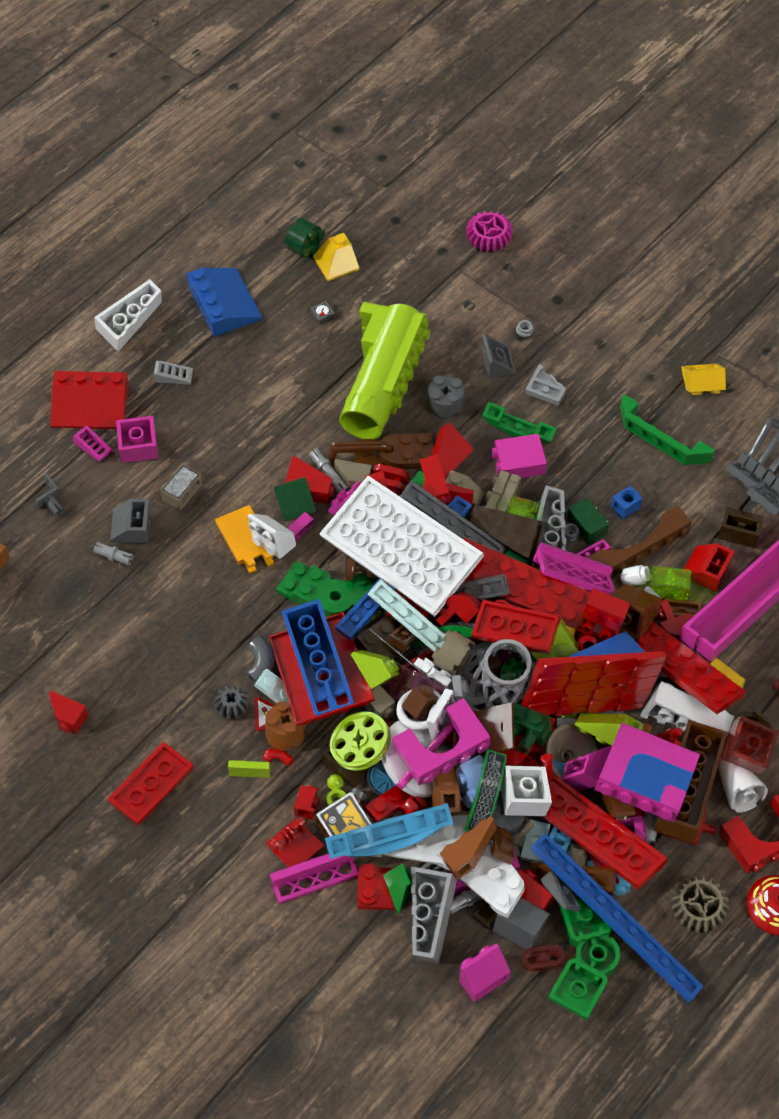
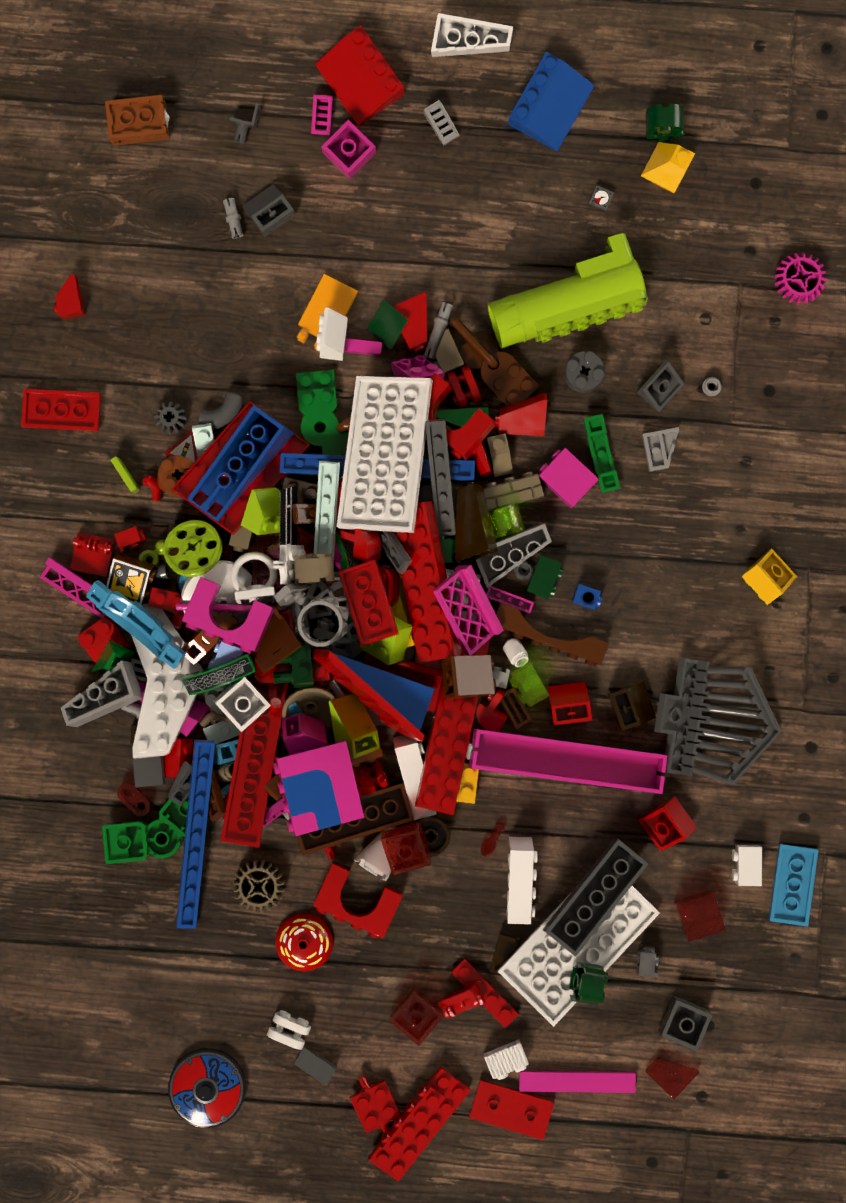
camera: 60 degrees right, 30 degrees up
brick [161,464,203,511] -> none
reddish brown brick [402,684,439,719] -> none
dark orange slope [440,816,497,880] -> none
dark pink slope [459,943,511,1002] -> none
reddish brown plate [490,827,515,865] -> none
red slope [575,588,630,641] -> none
red cone [578,634,598,651] -> none
green slope [620,394,715,465] -> none

